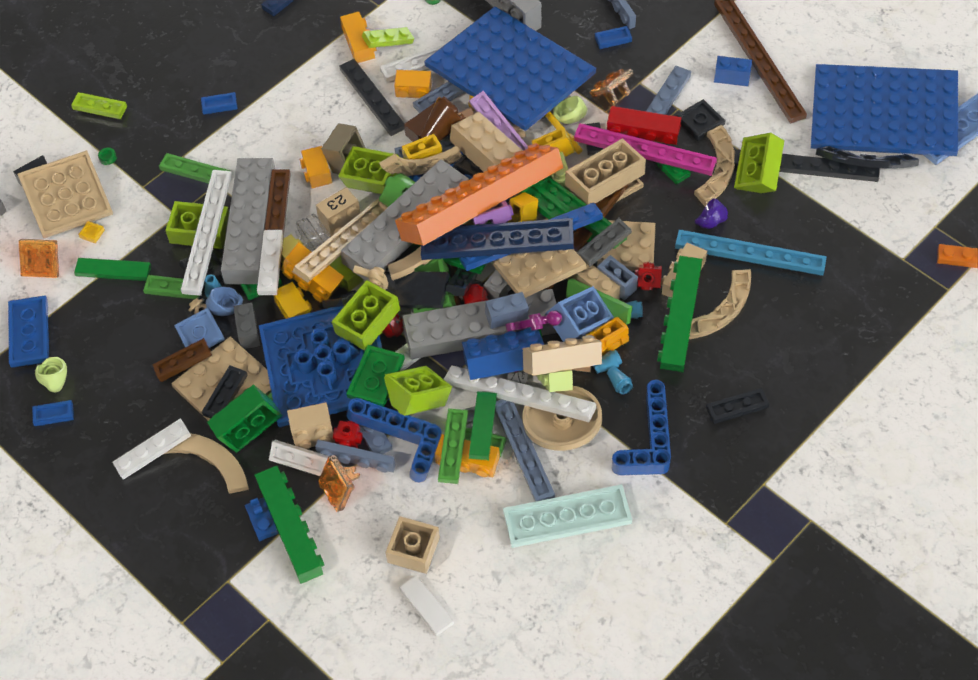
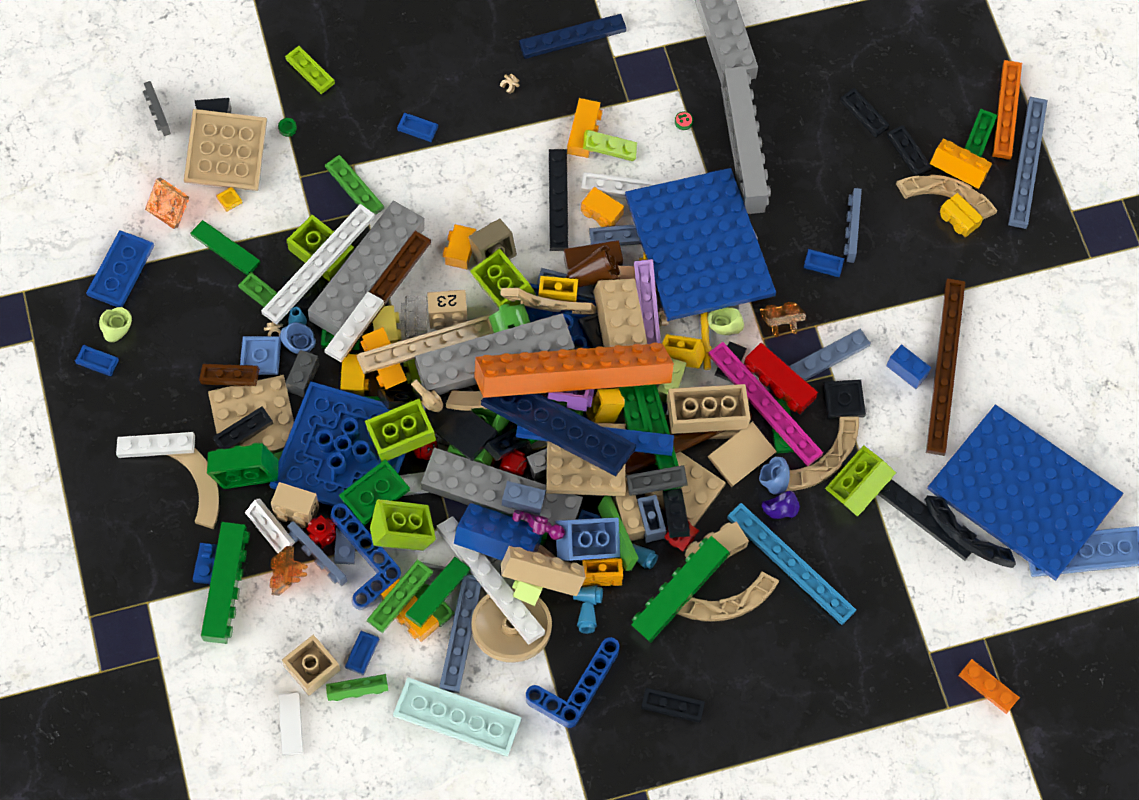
camera: 25 degrees right, 10 degrees up
none -> bright green plate [326,674,388,701]
none -> blue tile [345,631,380,675]
none -> tan plate [500,74,520,94]
none -> black plate [662,488,690,538]
none -> tan tile [708,421,776,487]
none -> medium blue hair [759,457,790,495]

